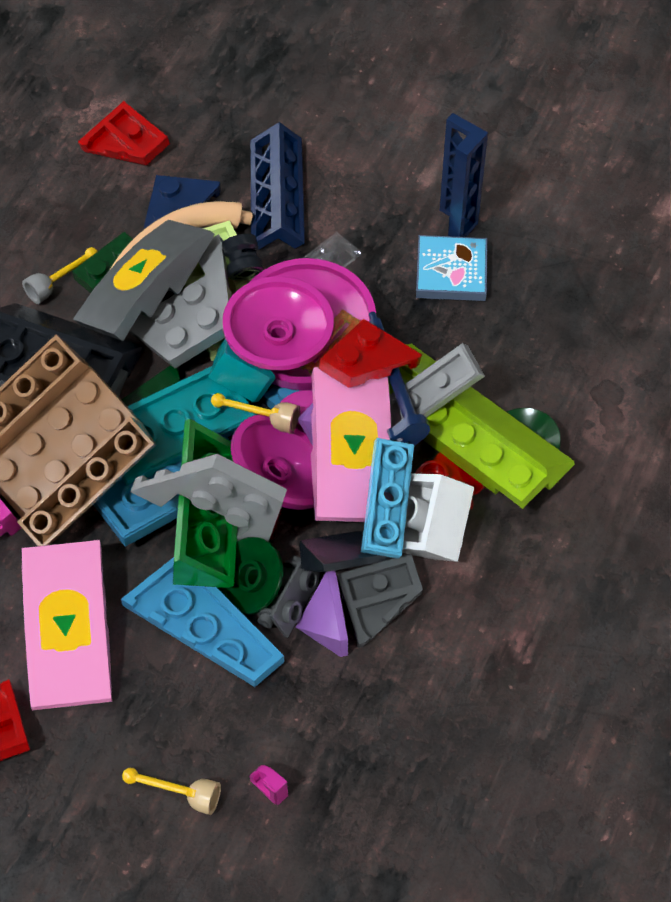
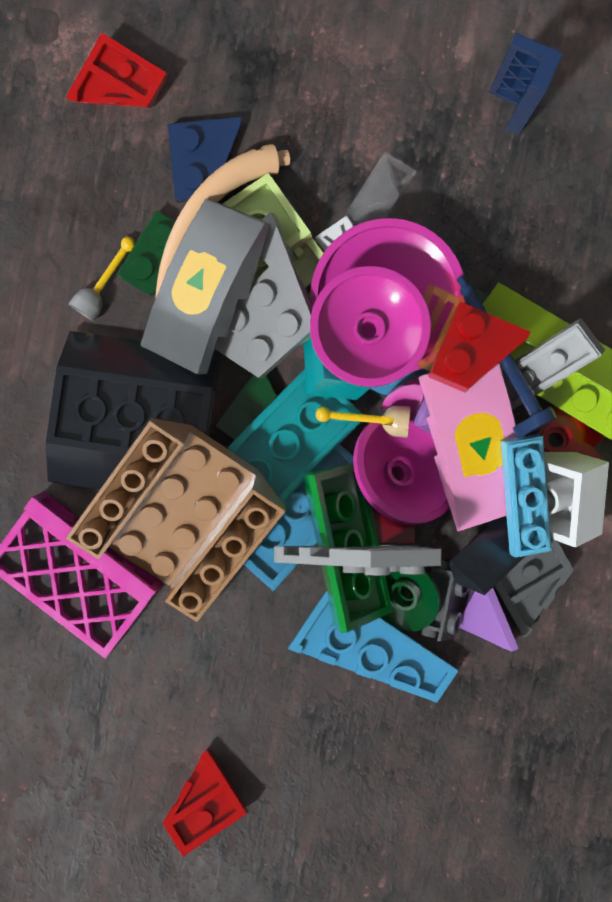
camera: 15 degrees left, 30 degrees up
bright pink slope [22,540,112,711] -> none
hinge [122,767,221,815] -> none
black wheel [222,234,264,281] -> none
dark blue fence [250,122,305,250] -> none
dark pink tile [250,765,288,805] -> none
tile [416,235,487,301] -> none

